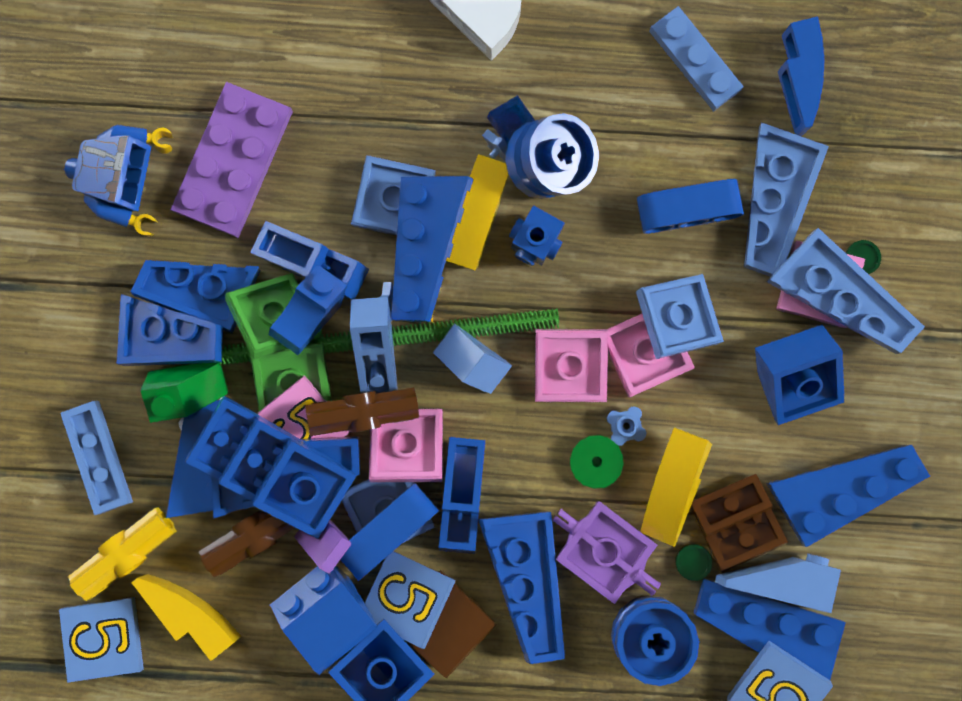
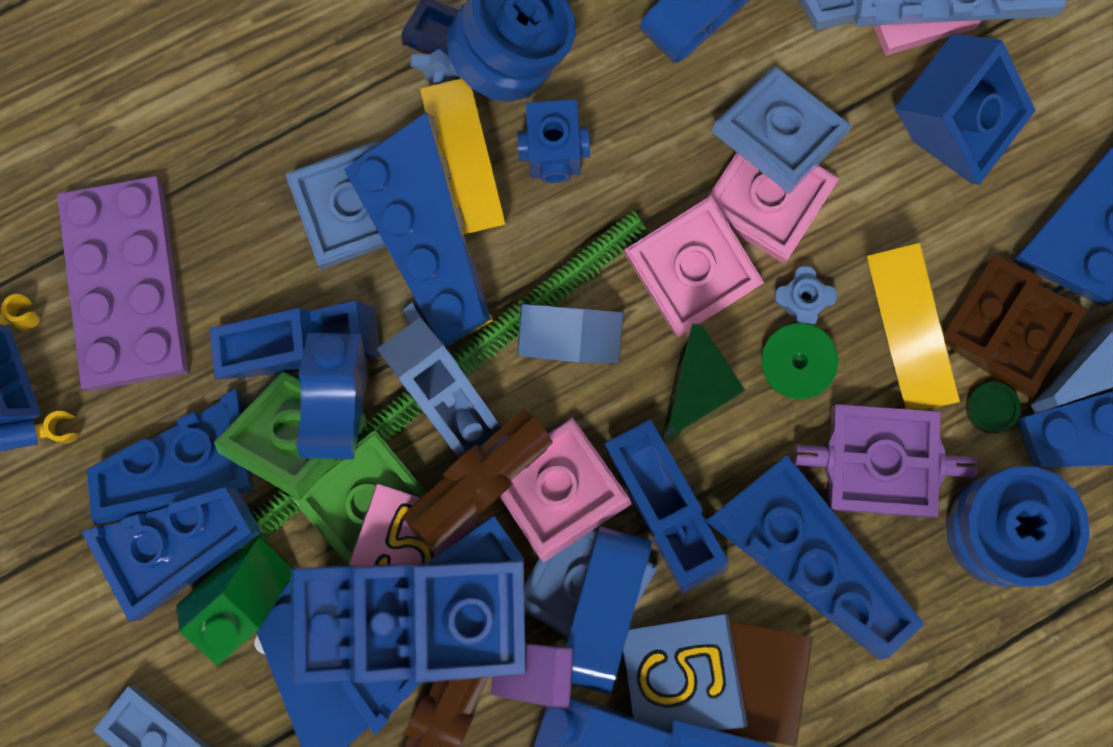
camera: 30 degrees left, 5 degrees down
none -> dark green slope [661,323,746,444]

